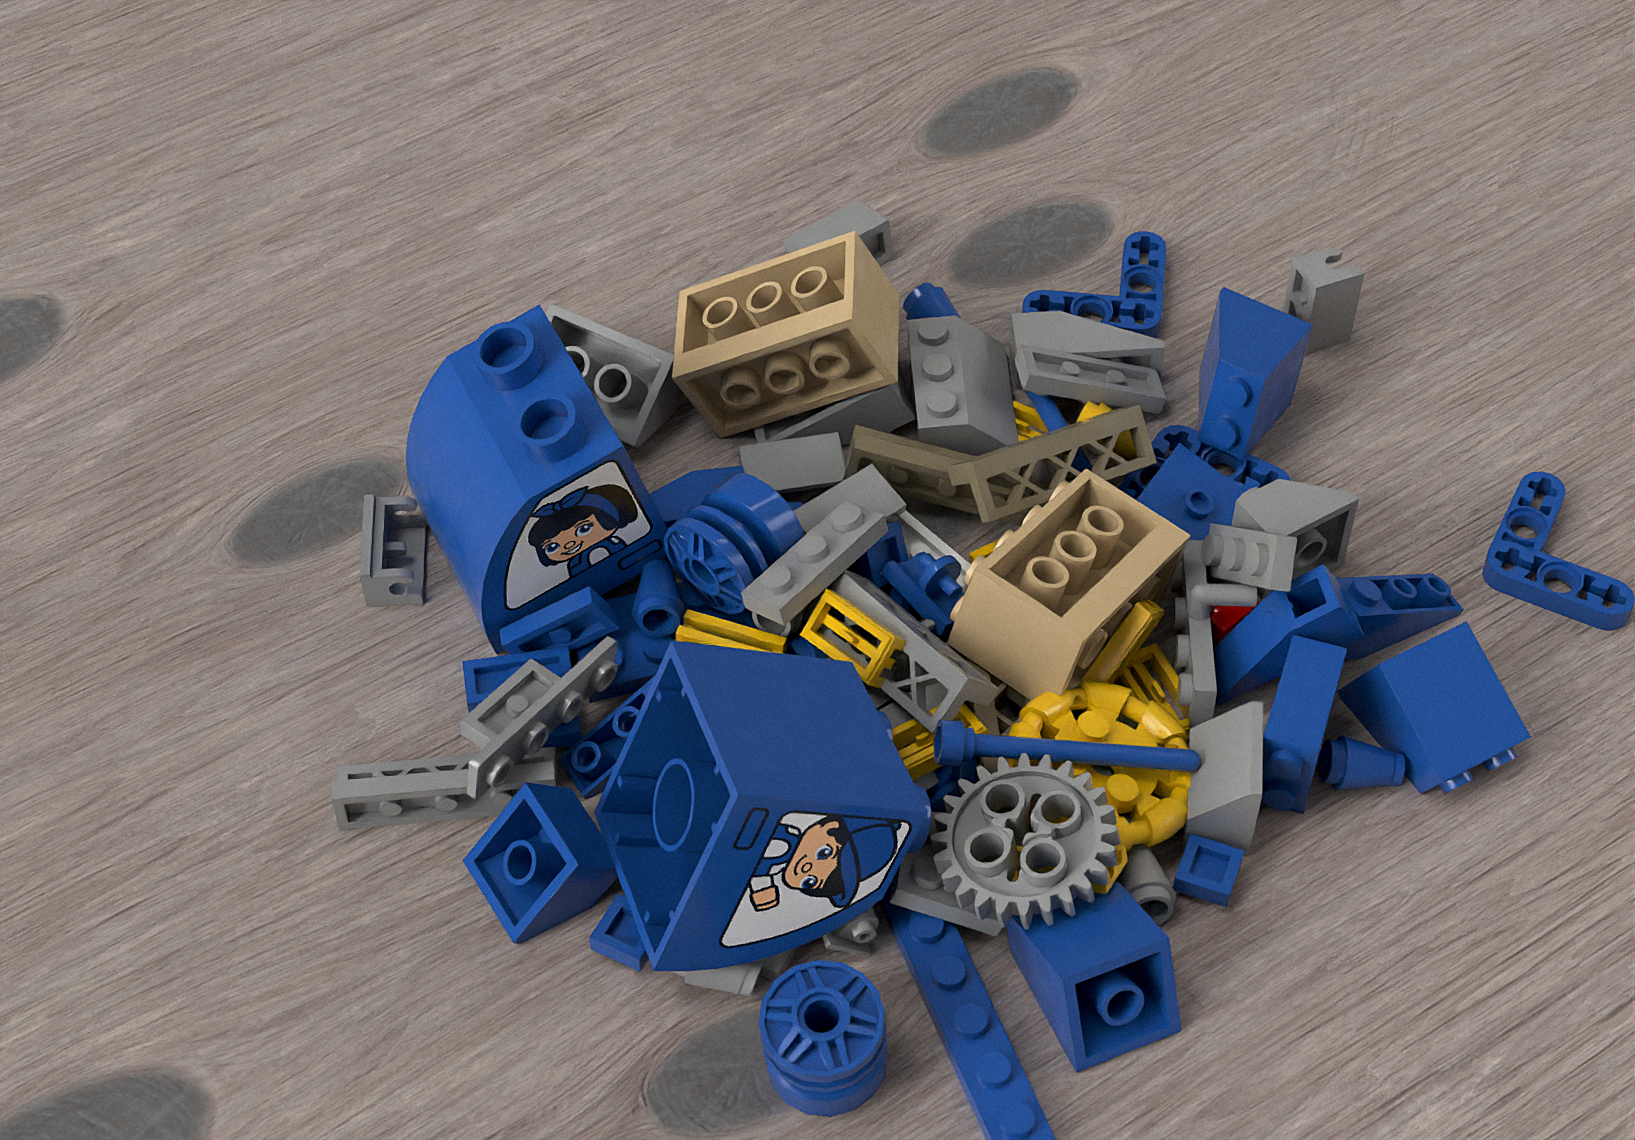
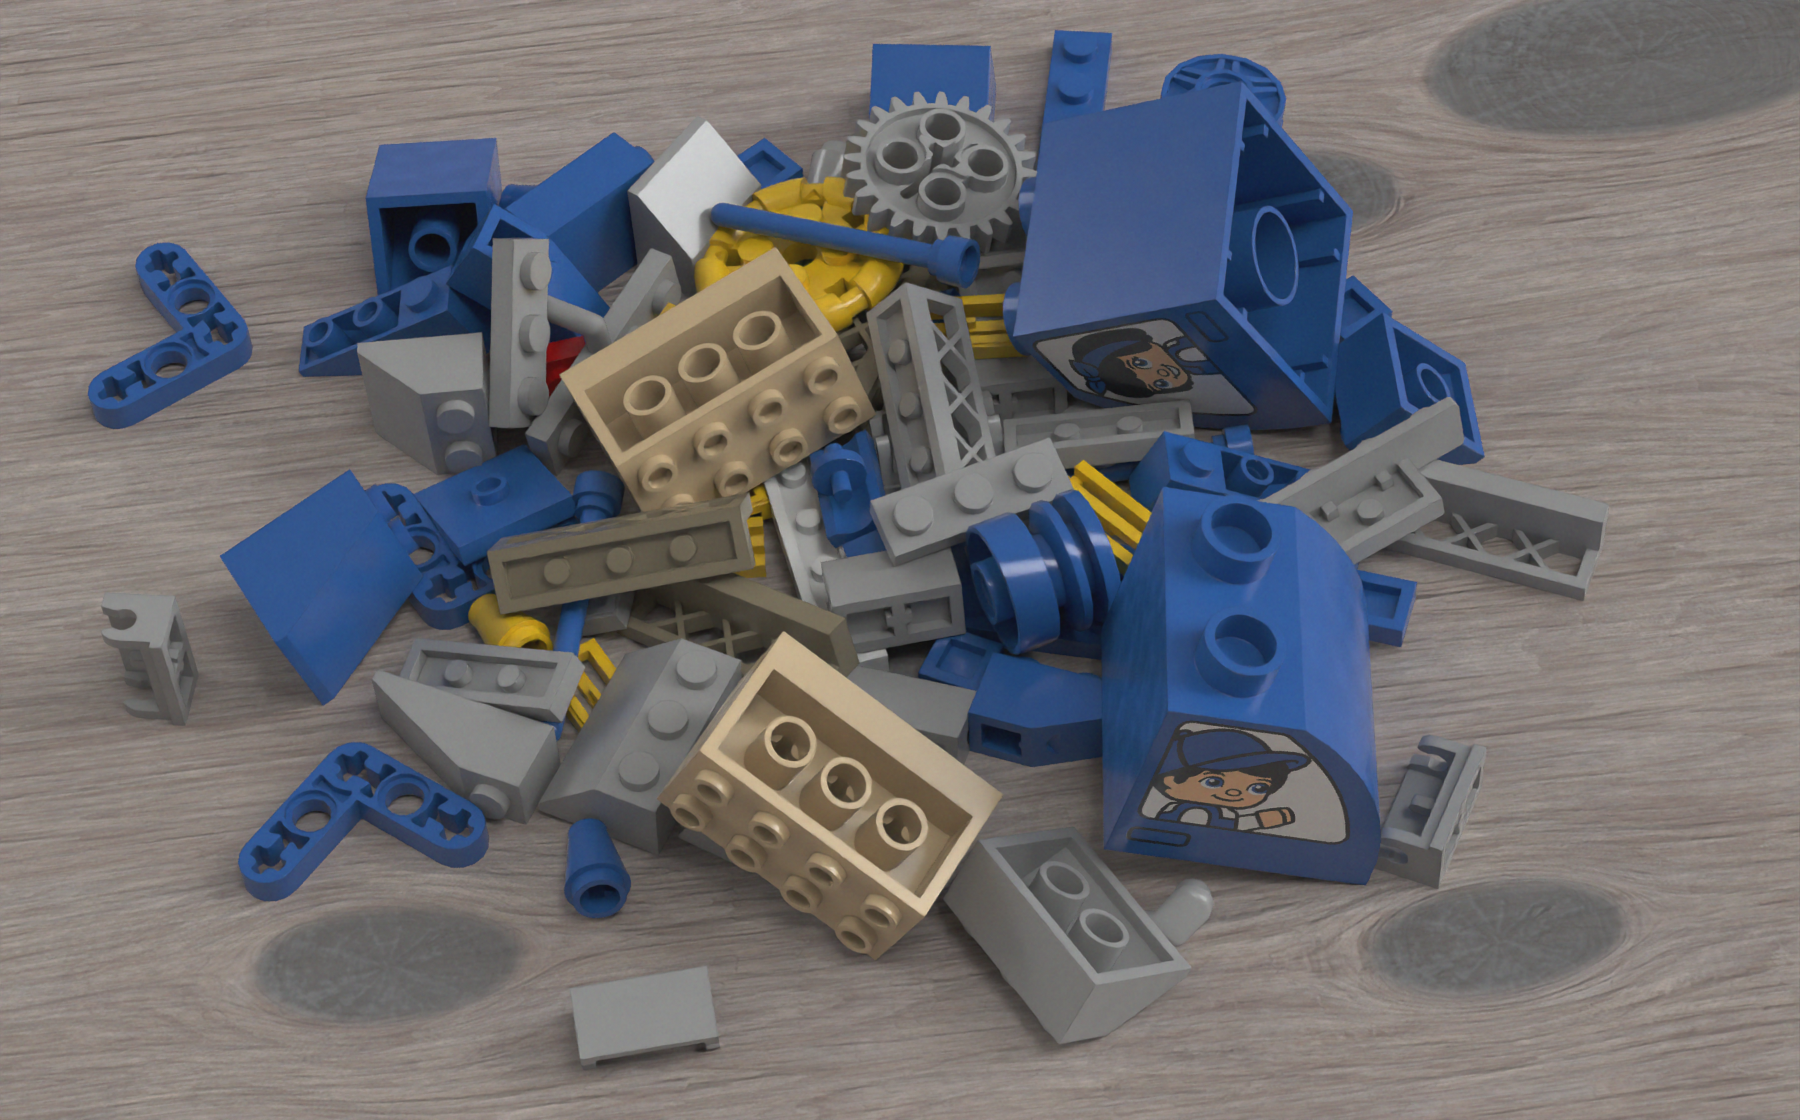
camera: 150 degrees left, 0 degrees up
yellow tile [800,588,907,689] -> none

